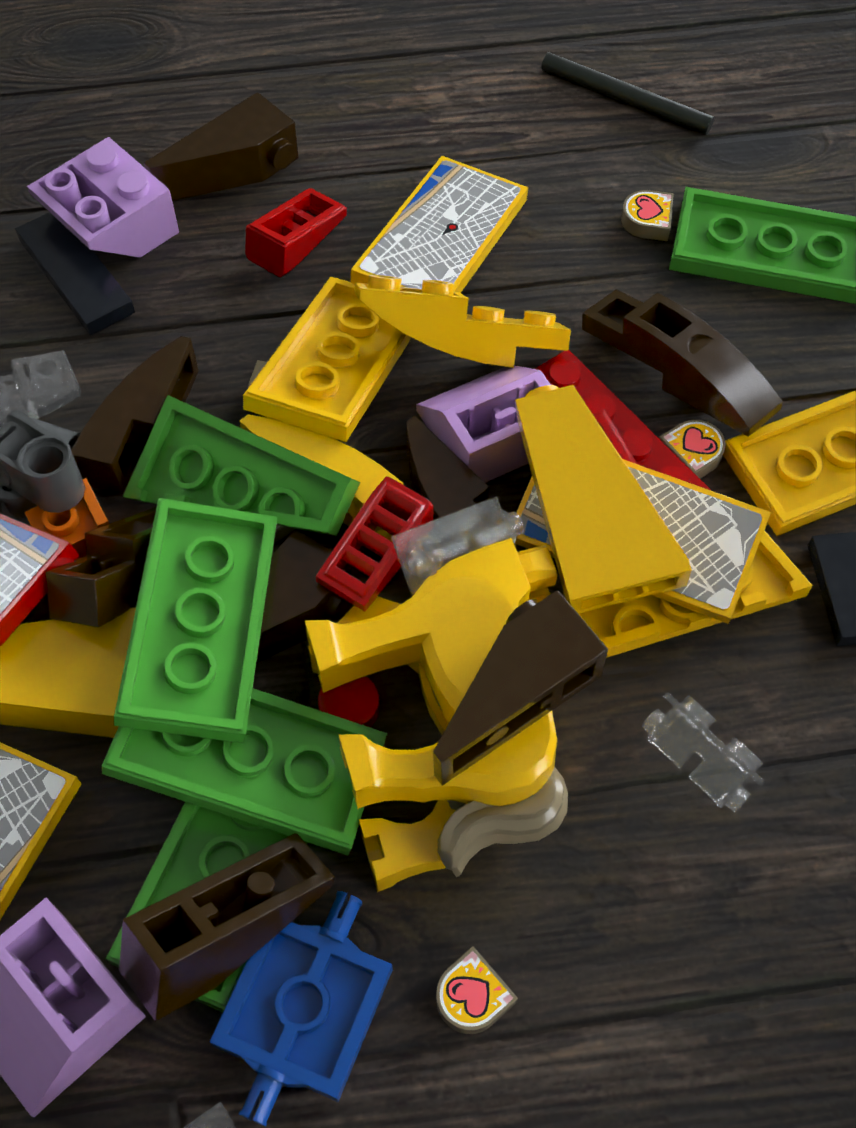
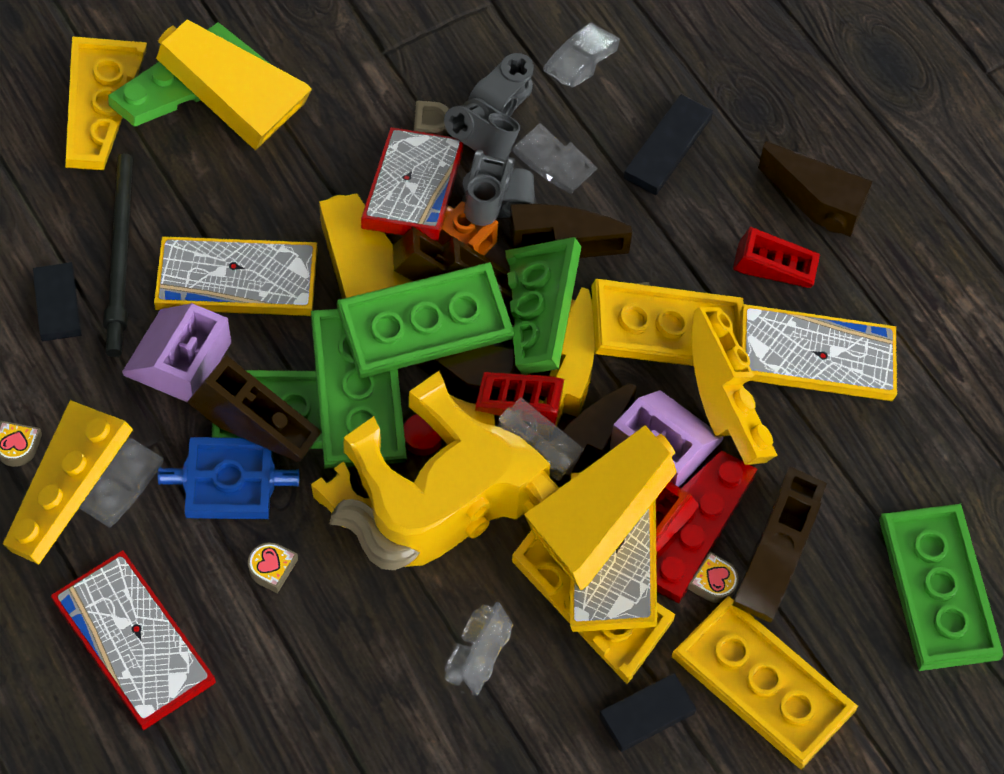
camera: 65 degrees right, 0 degrees up
lavender slope [27,137,179,258] -> none
dark brown slope [433,590,608,786] -> none
tile [621,190,674,241] -> none

